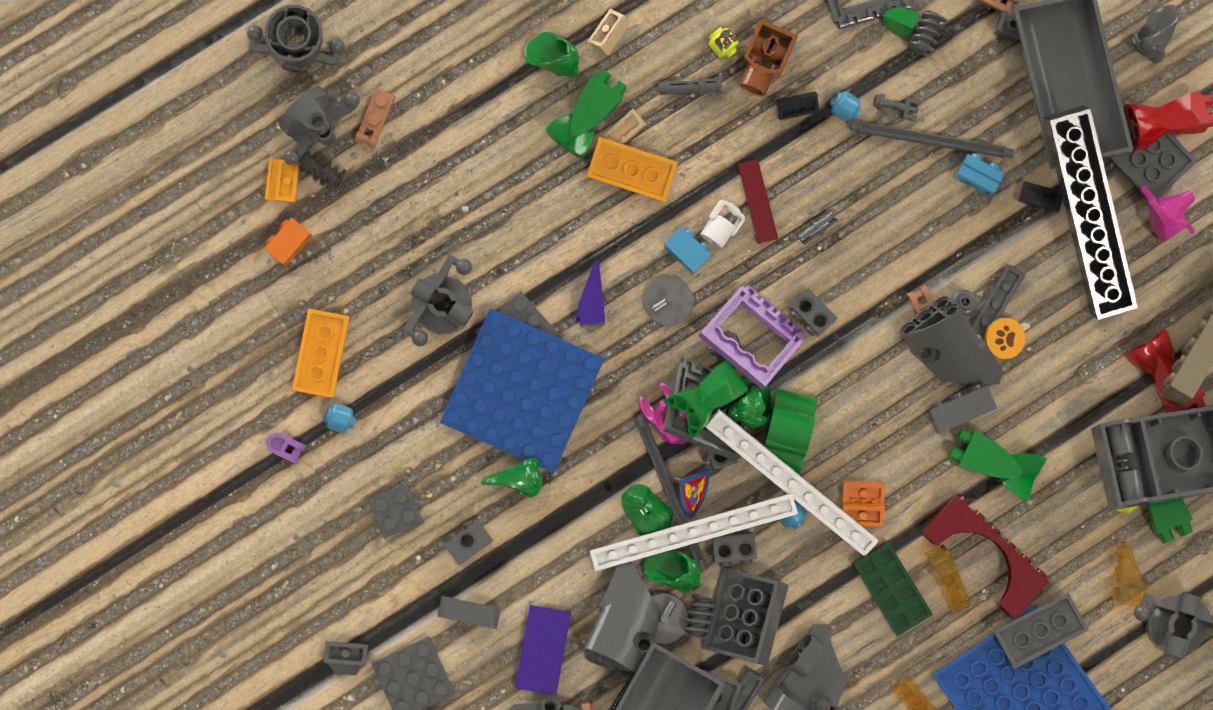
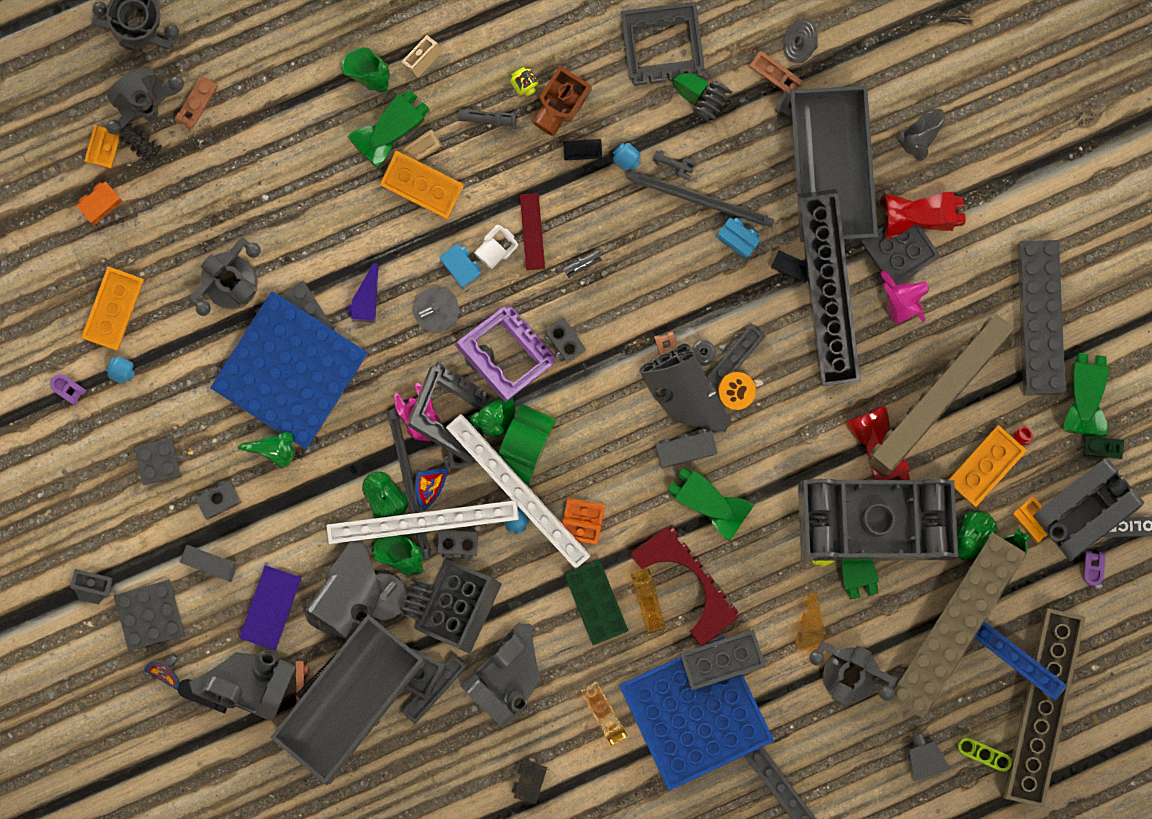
camera: 15 degrees right, 0 degrees up
green hips [663,360,750,439] -> none

